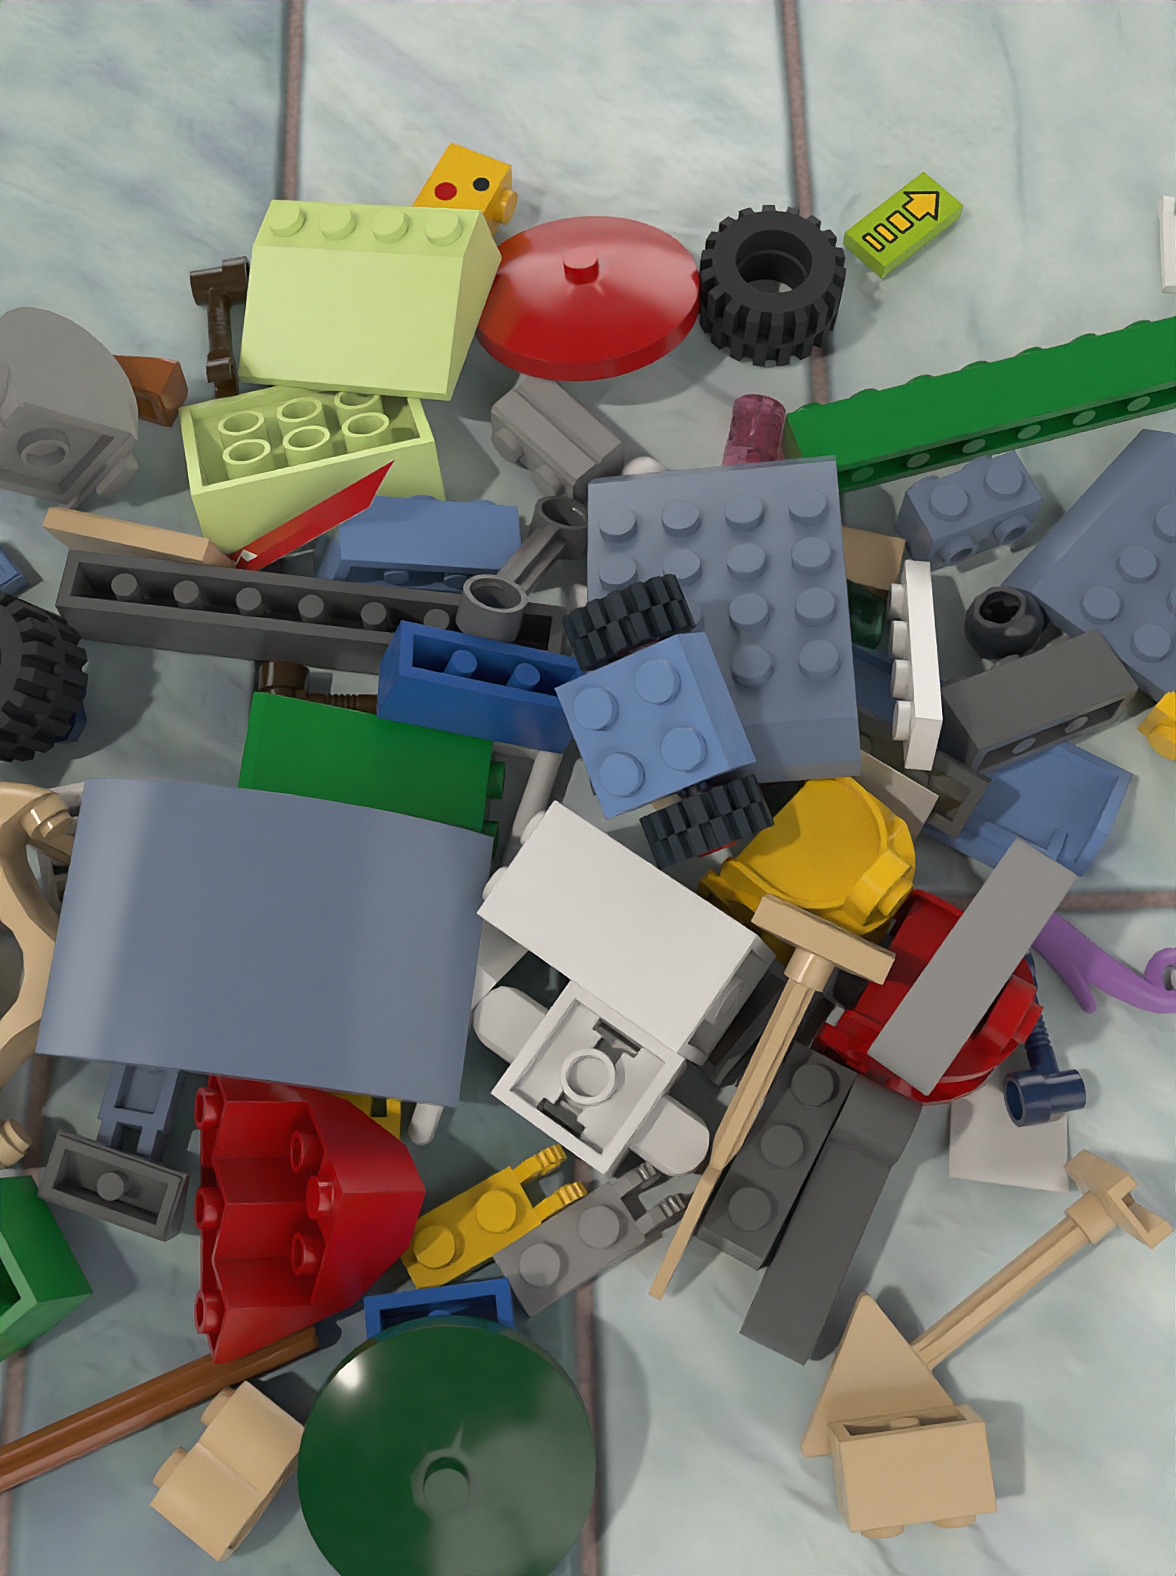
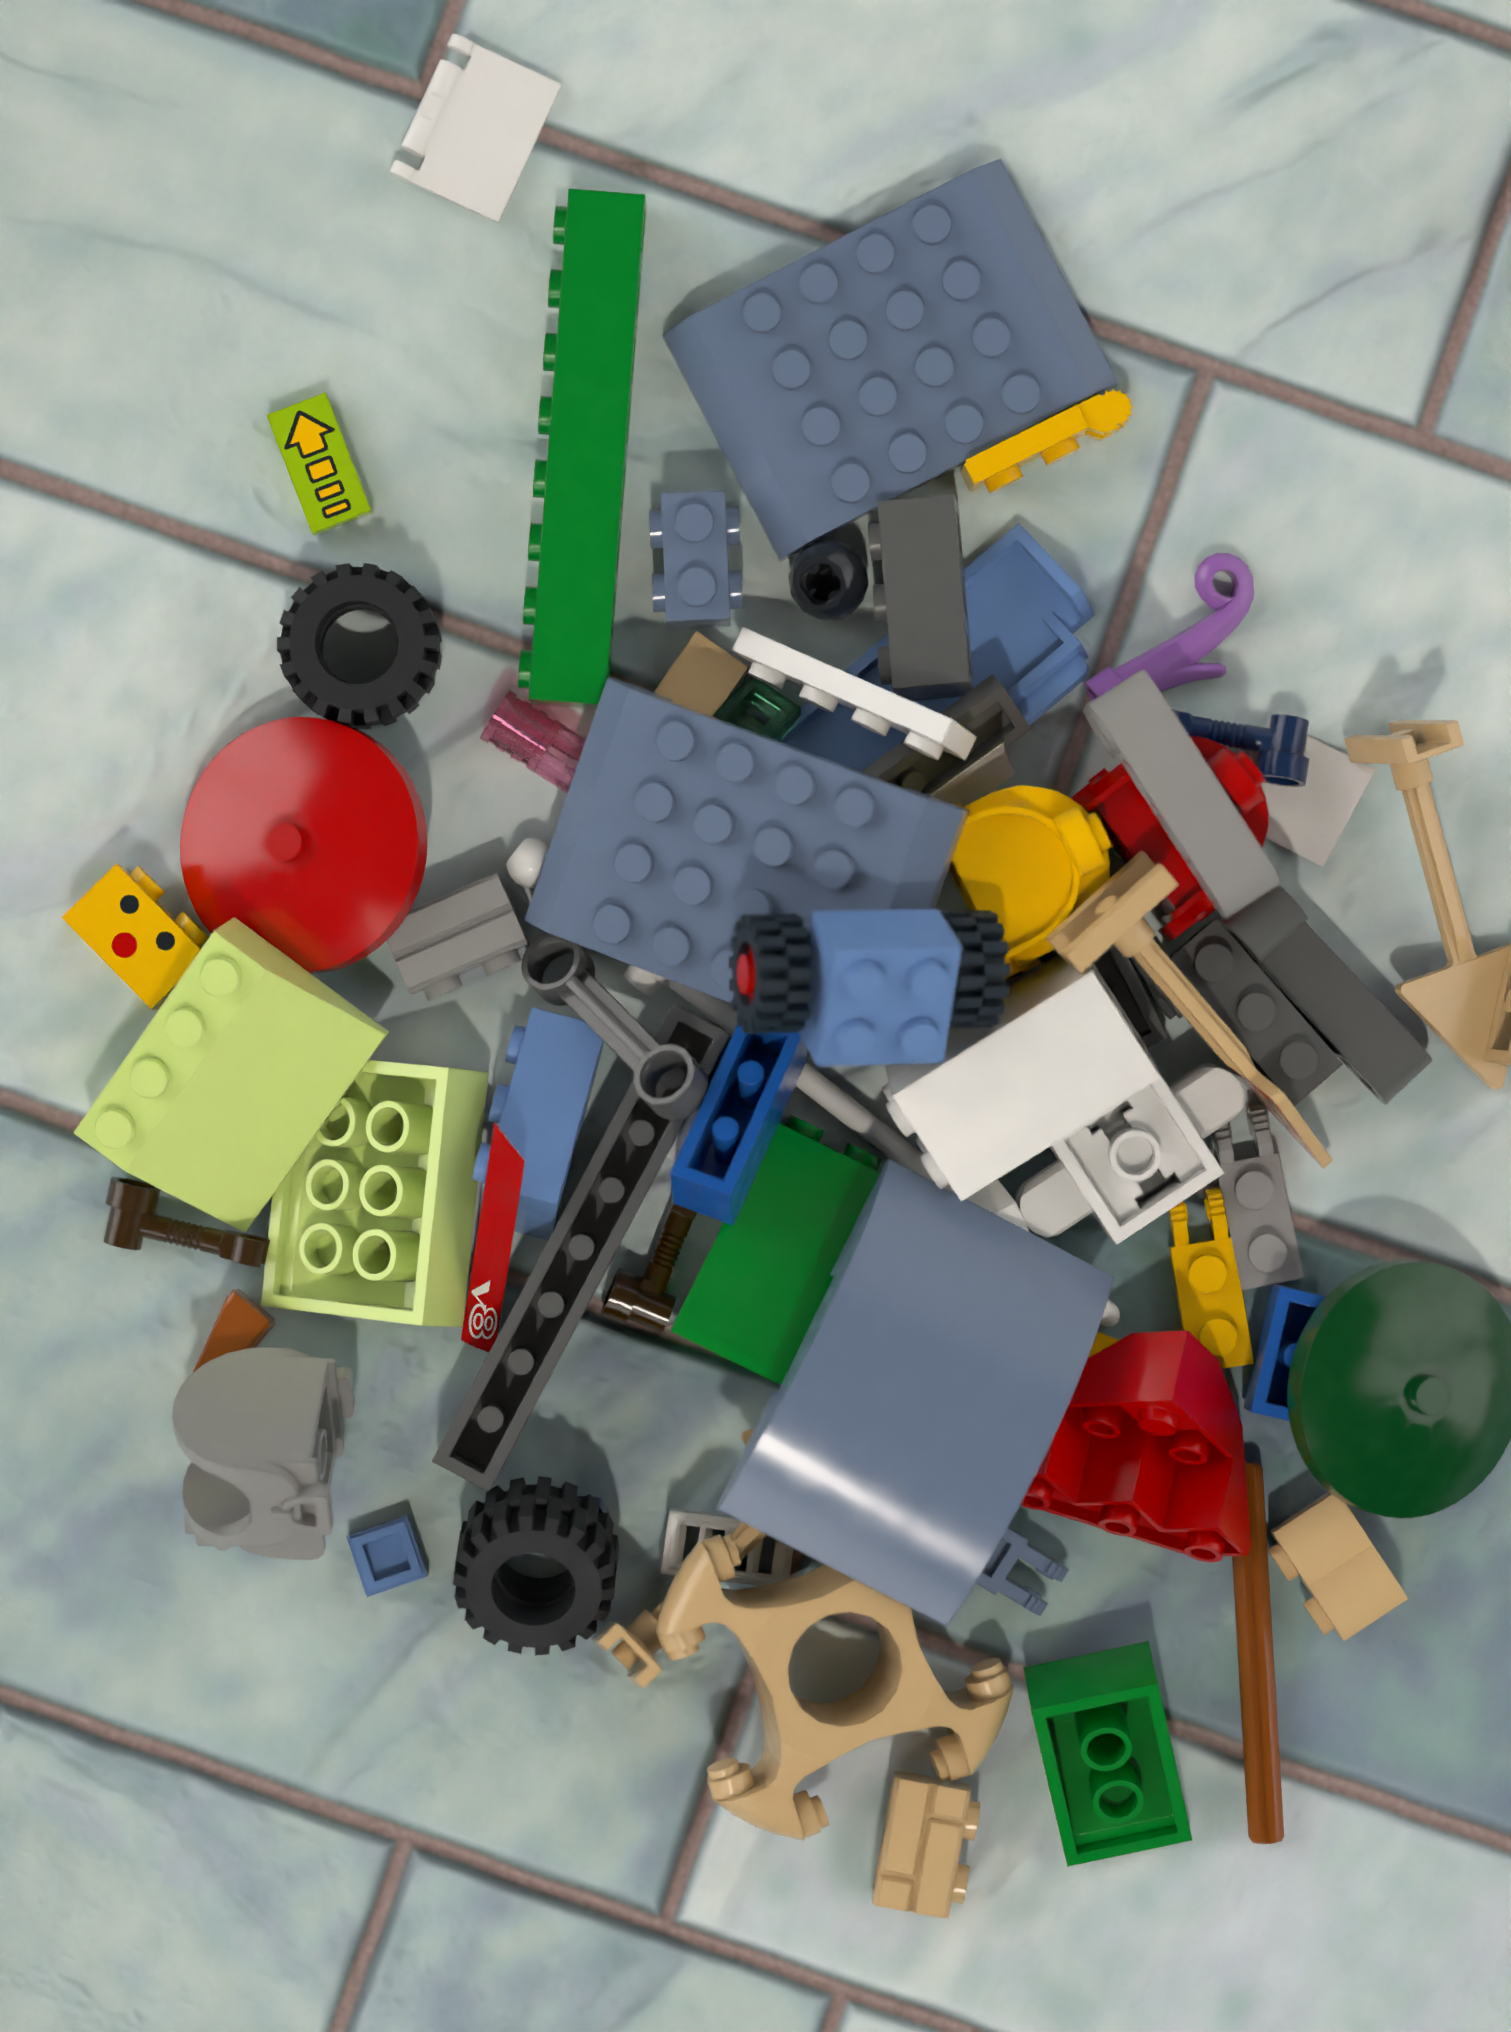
camera: 65 degrees left, 20 degrees up
dark grey slope [37,1129,190,1242] -> none
tan tile [42,506,235,568] -> none

